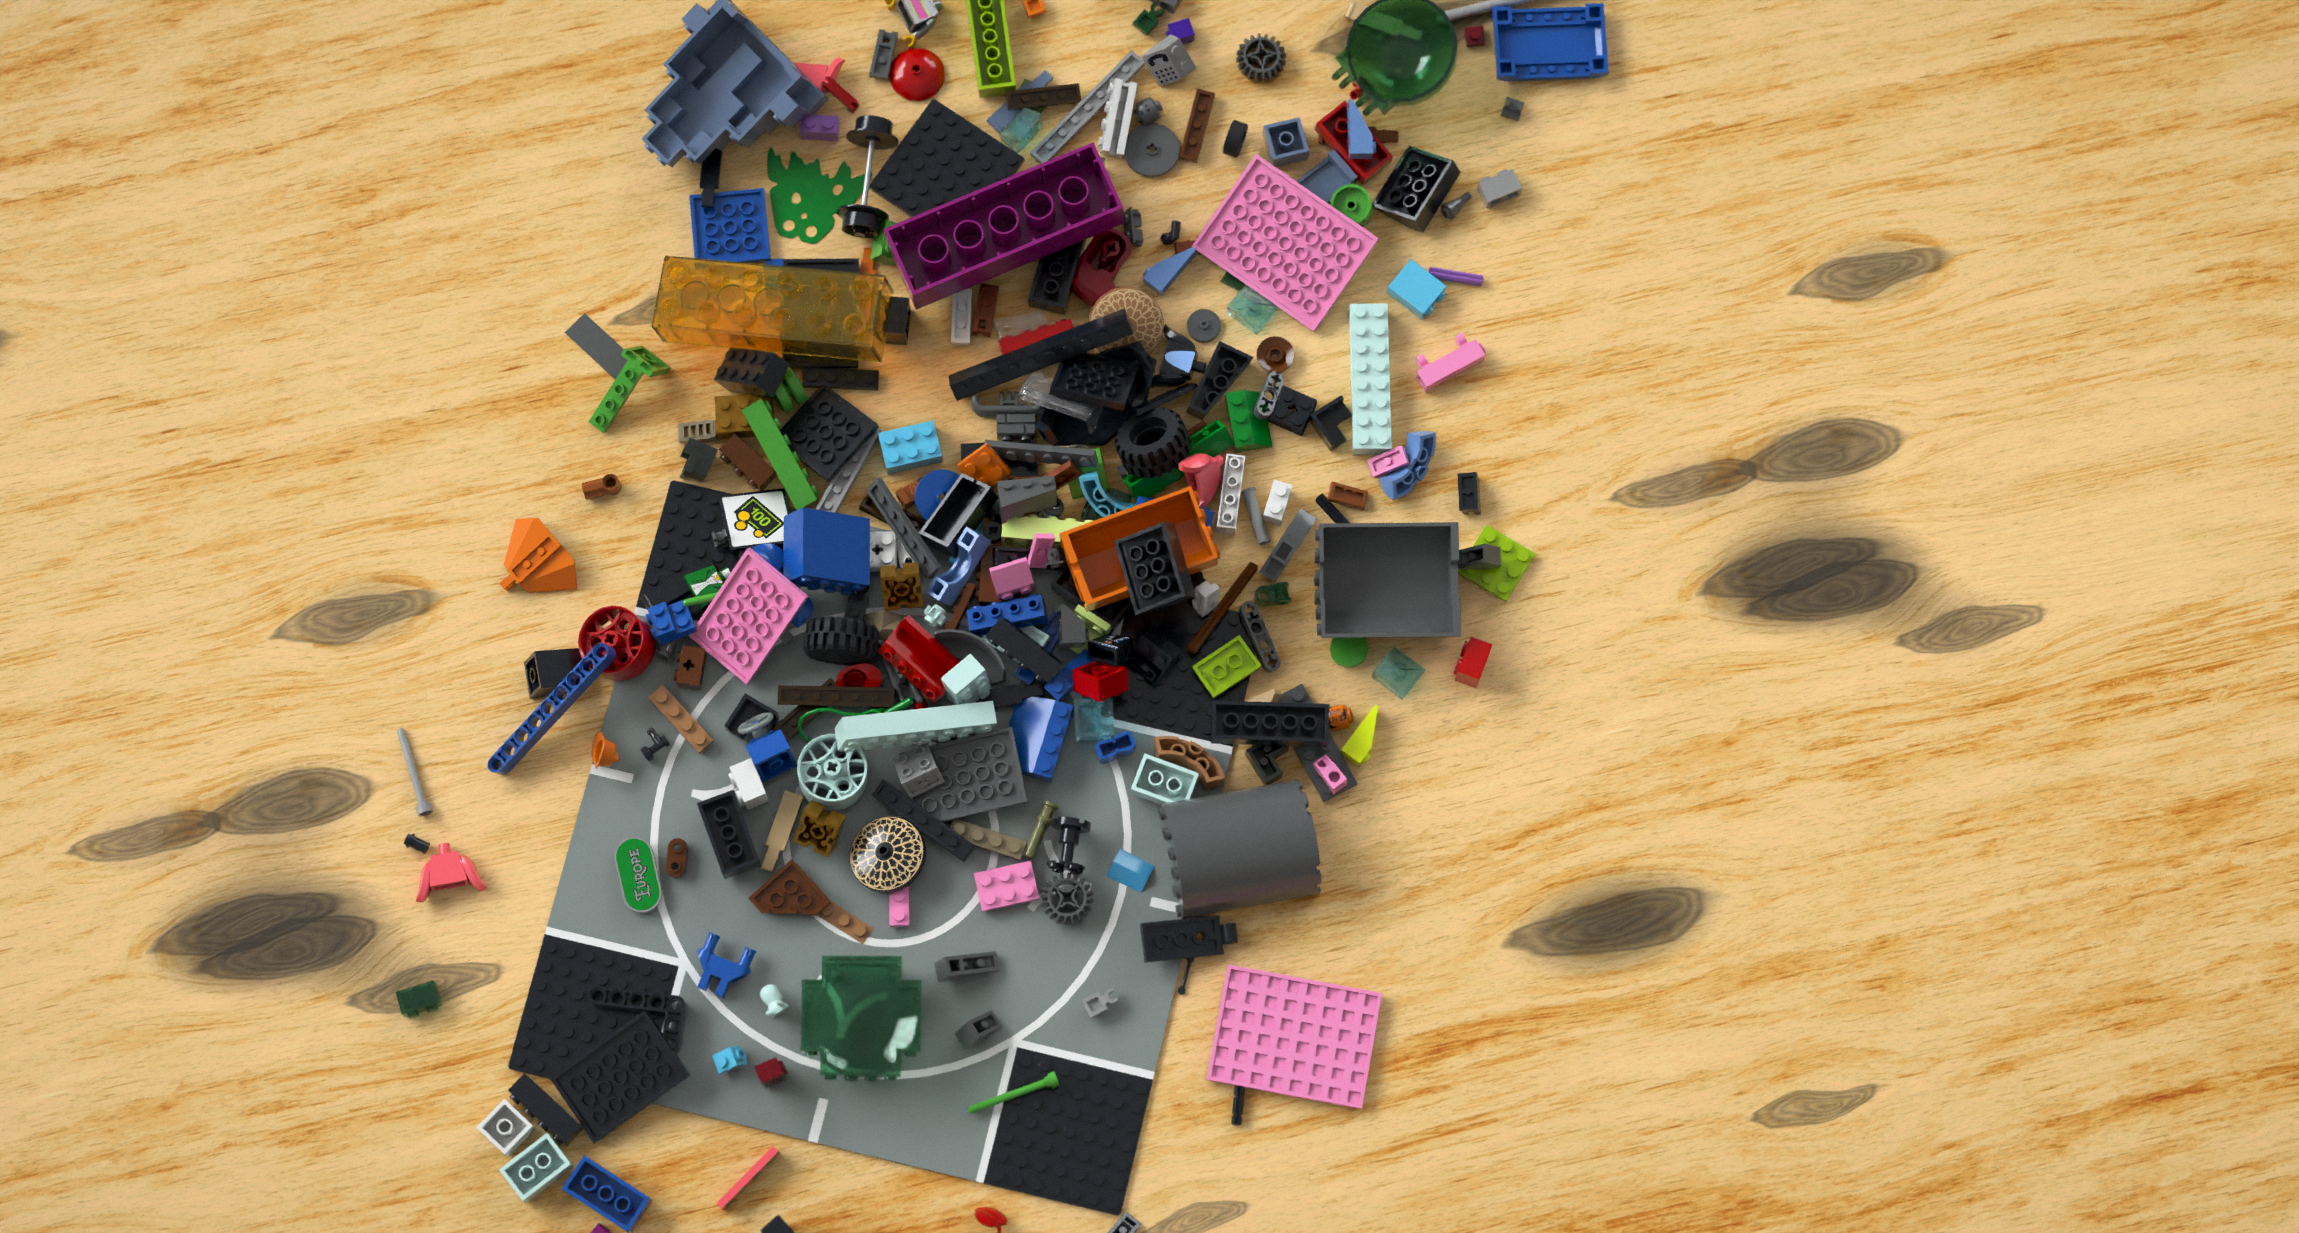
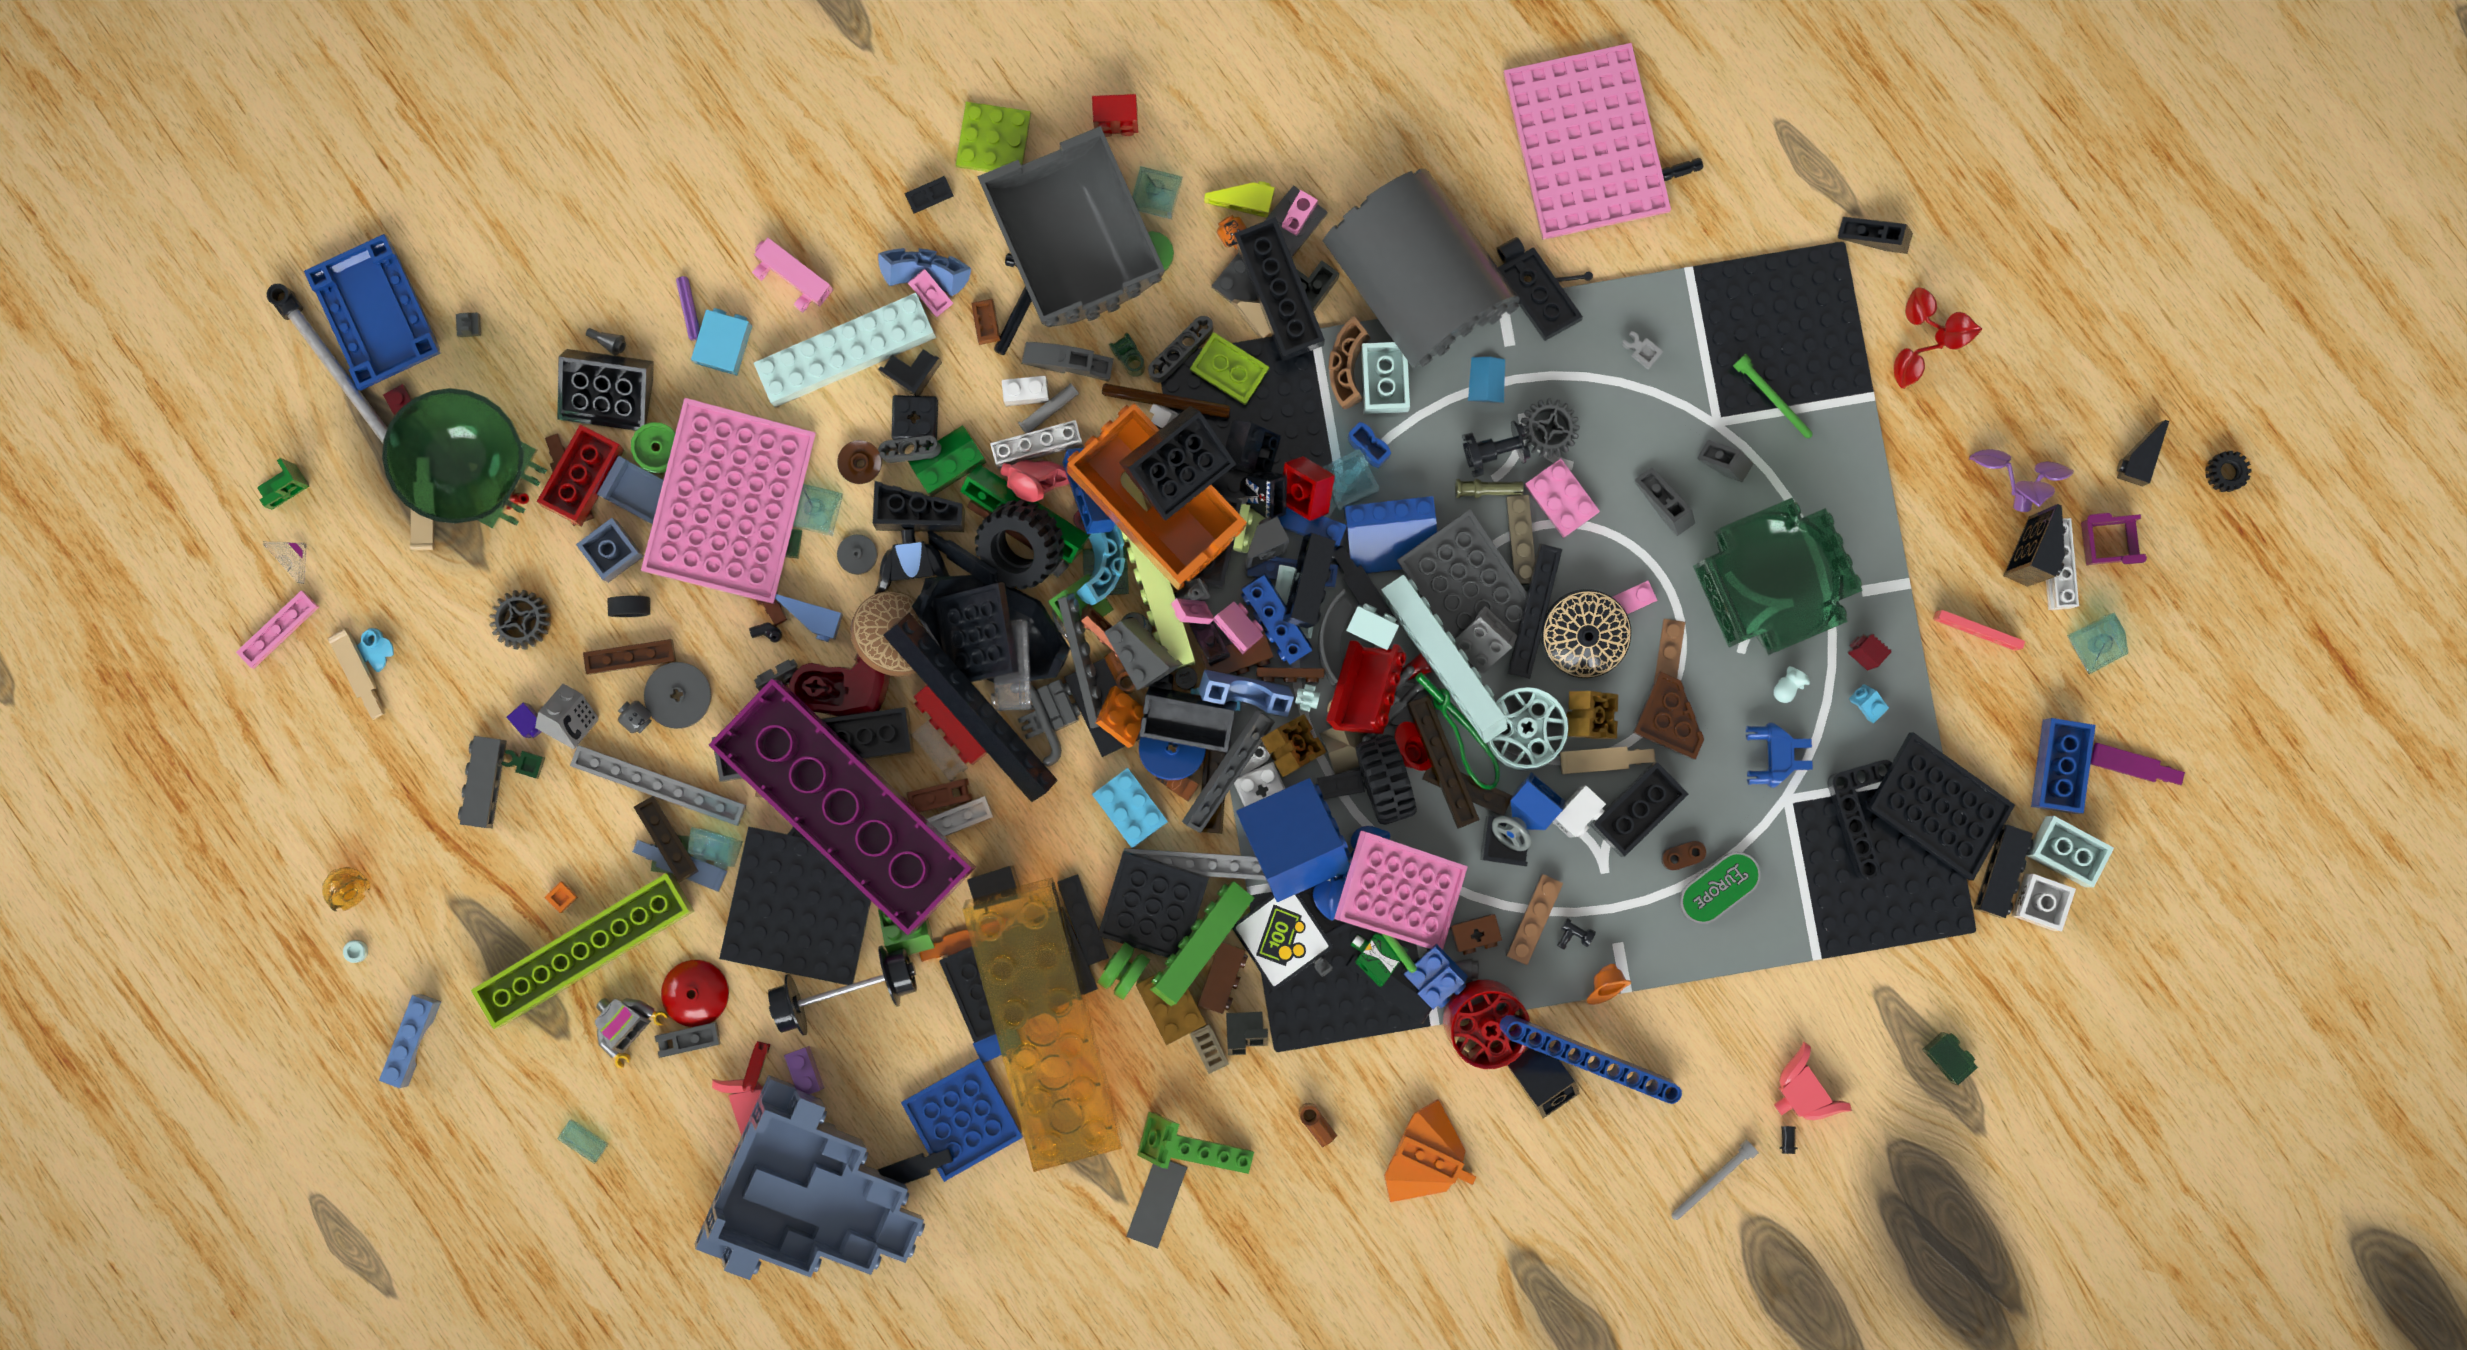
camera: 115 degrees left, 10 degrees up
black brick [714,347,790,397] -> none
green piece [767,148,872,244] -> none
white brick [1097,78,1137,158] -> none
medium blue slope [1347,99,1376,159] -> none
dark grey slope [1458,543,1501,570] -> none
light grey brick [1477,169,1522,209] -> none

